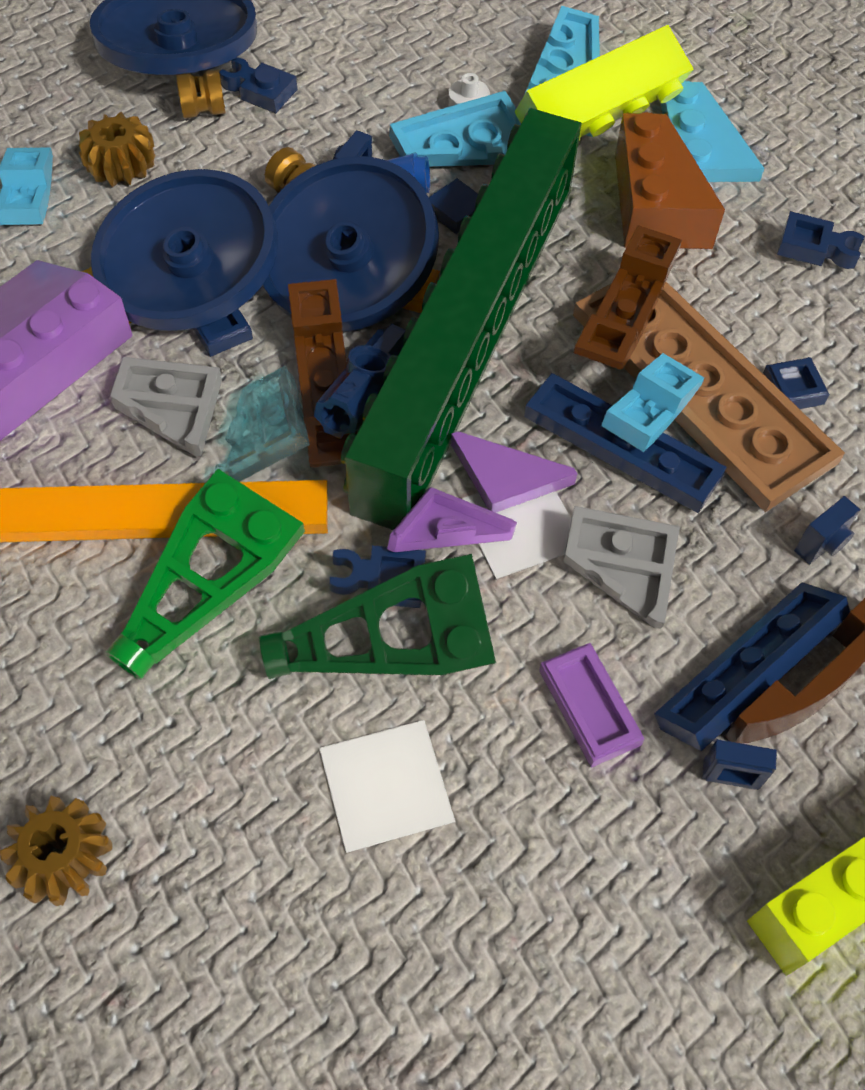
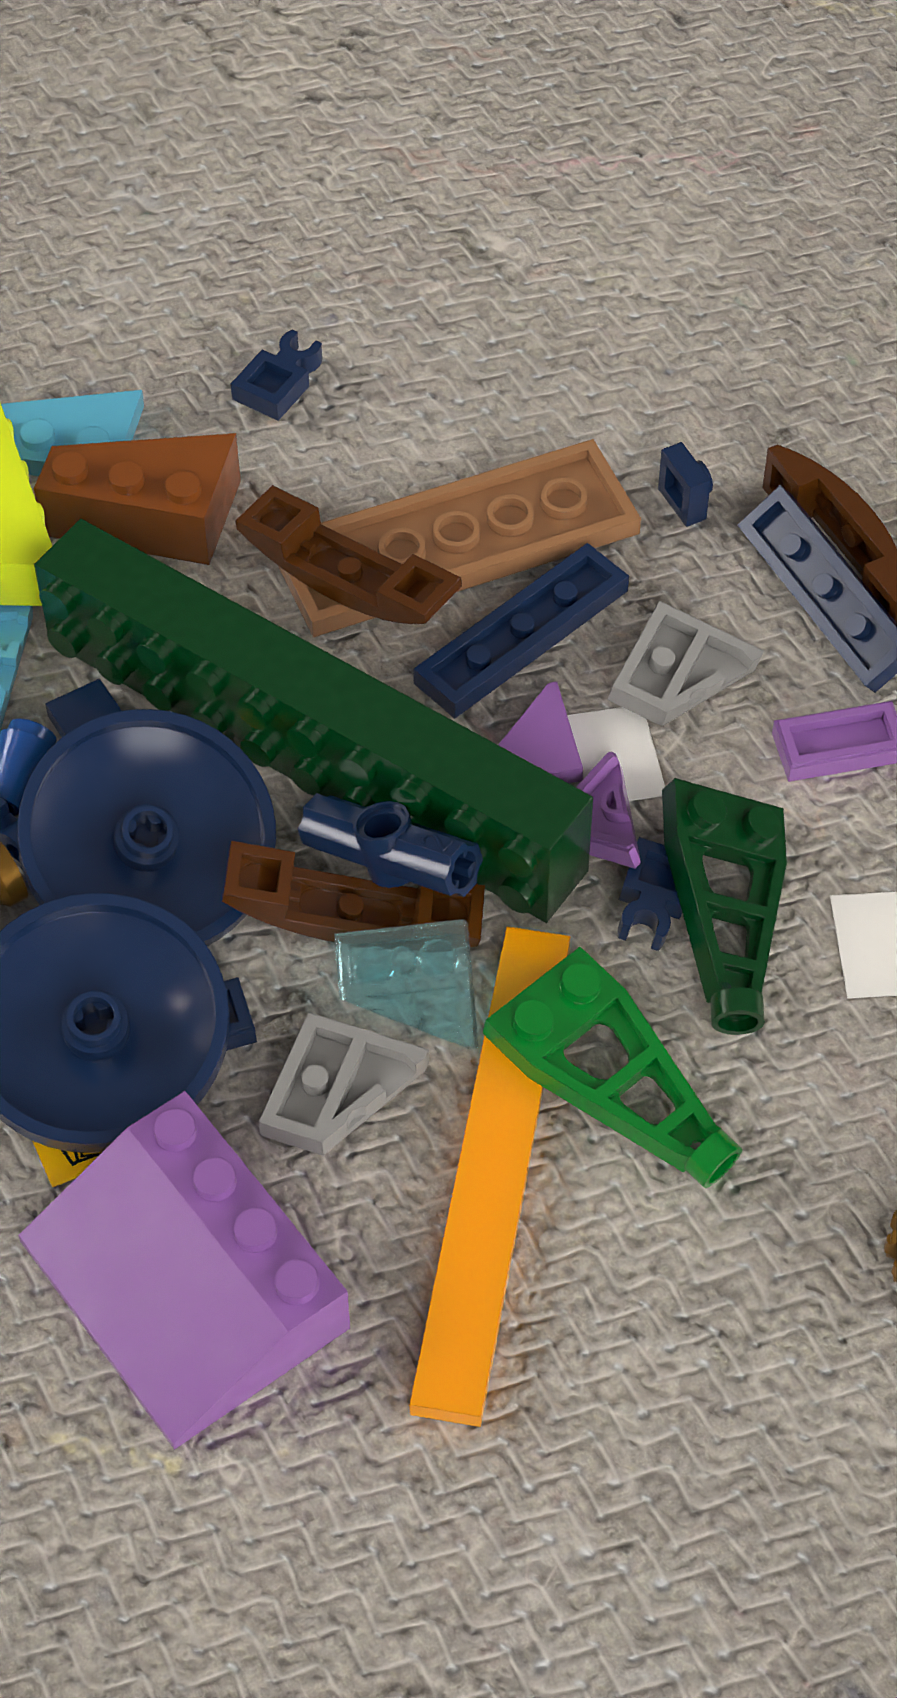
camera: 75 degrees left, 5 degrees down
medium azure slope [601,353,705,452] -> none
dark blue tile [763,357,830,409] -> none

